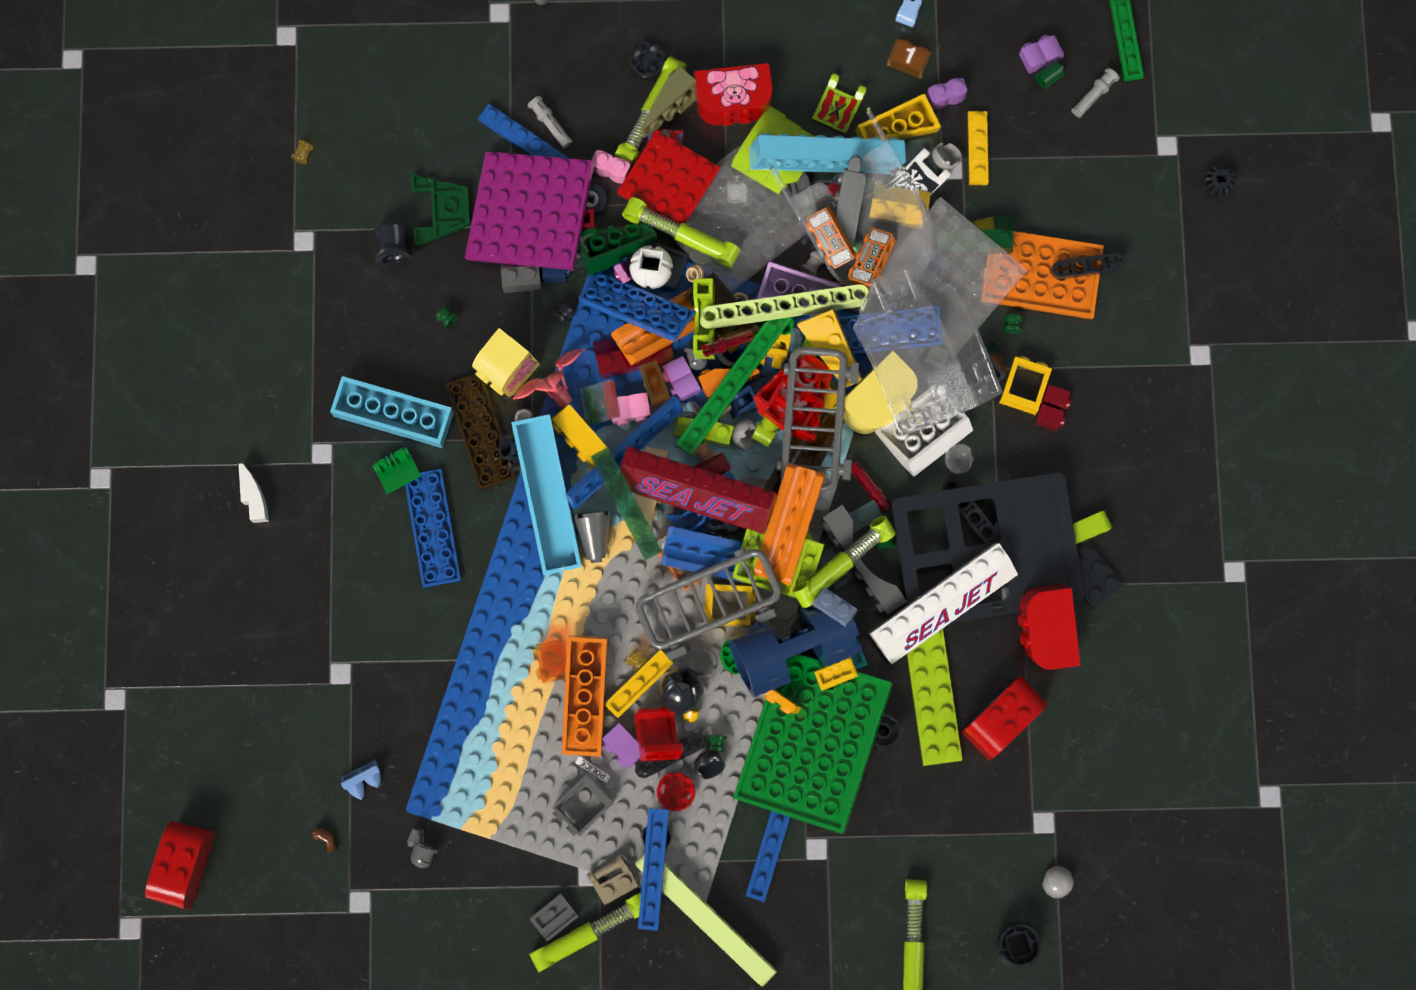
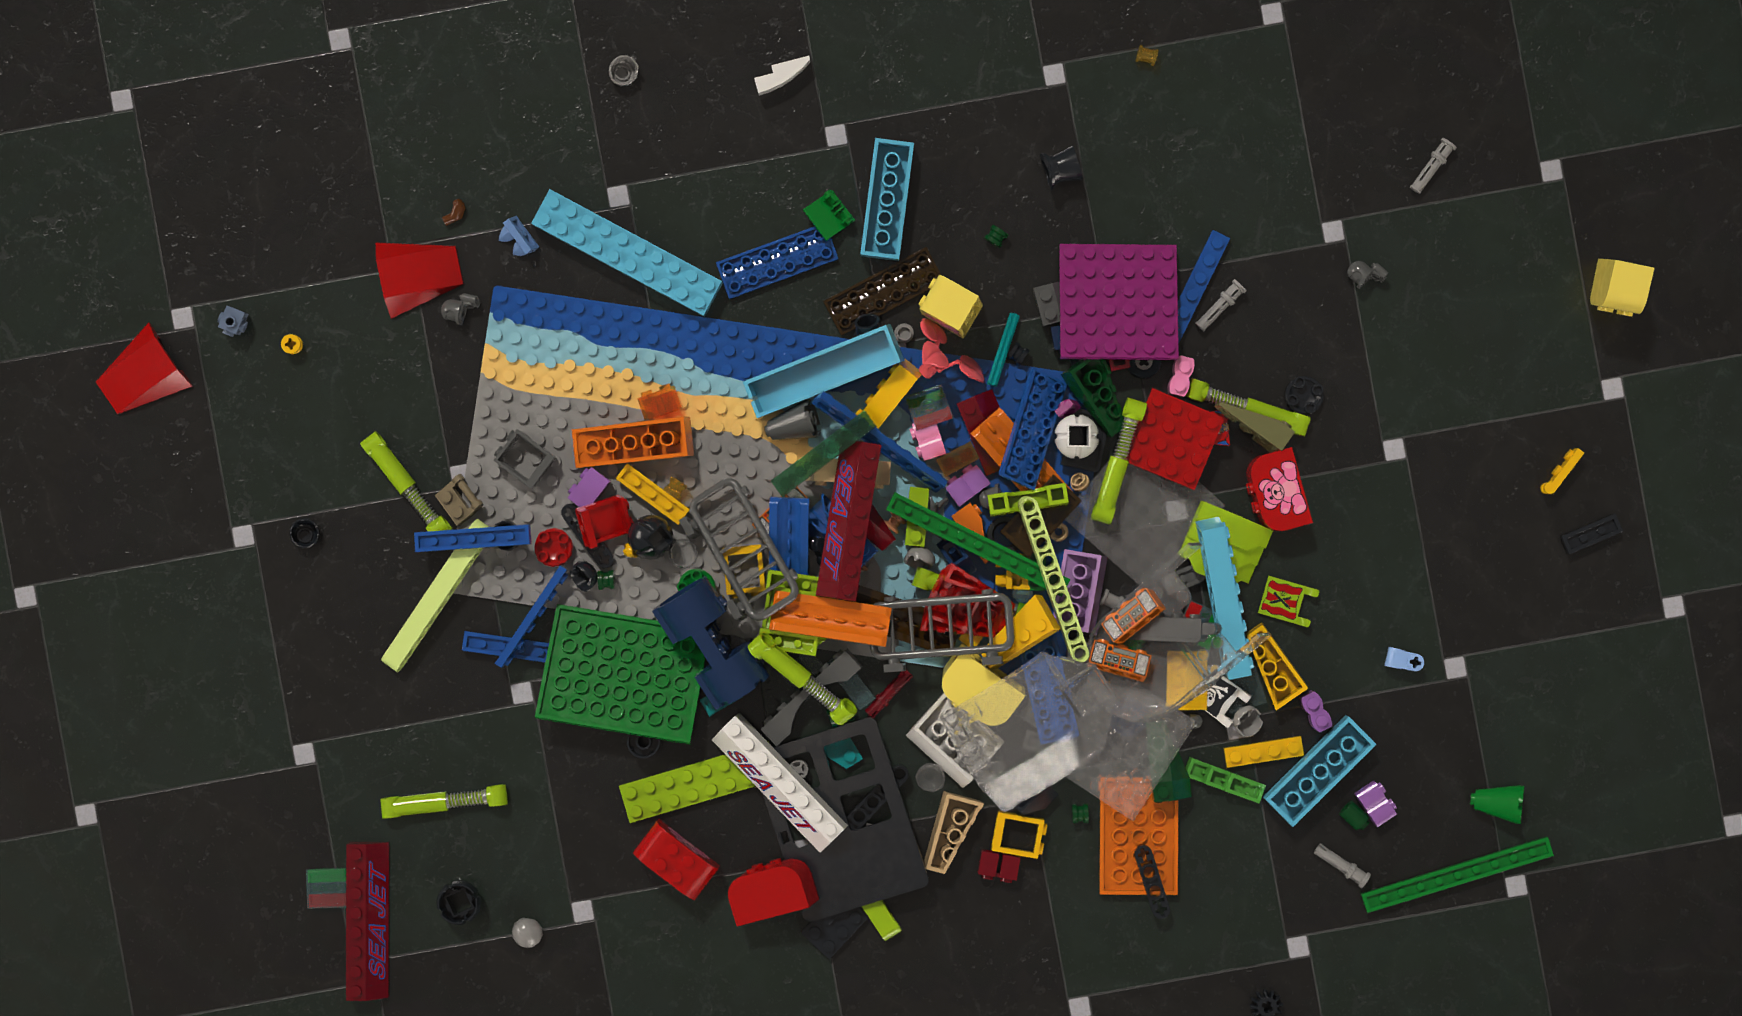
camera: 85 degrees right, 10 degrees up
red brick [145,821,216,909] -> none
dark green wing [411,174,471,246] -> none
dark grey plate [530,894,579,942] -> none
white sticker [575,756,610,783] -> none
dark red pin [702,329,754,357] -> none
light orange plate [764,689,801,715] -> none
sand blue plate [813,588,857,627] -> none
yellow plate [815,657,858,691] -> none
clear orange brick [887,39,931,79] -> none
none -> red wedge [375,243,463,319]
none -> blue plate [495,565,568,668]
none -> medium azure brick [531,189,723,317]
none -> light grey hair [609,55,639,86]
none -> light grey wheel [790,759,808,778]
none -> teal wing [824,738,863,769]
none -> tan wedge [924,791,984,874]
none -> teal axle [987,313,1019,387]
none -> bright green slope [1185,757,1266,803]
none -> medium azure brick [1263,715,1376,827]

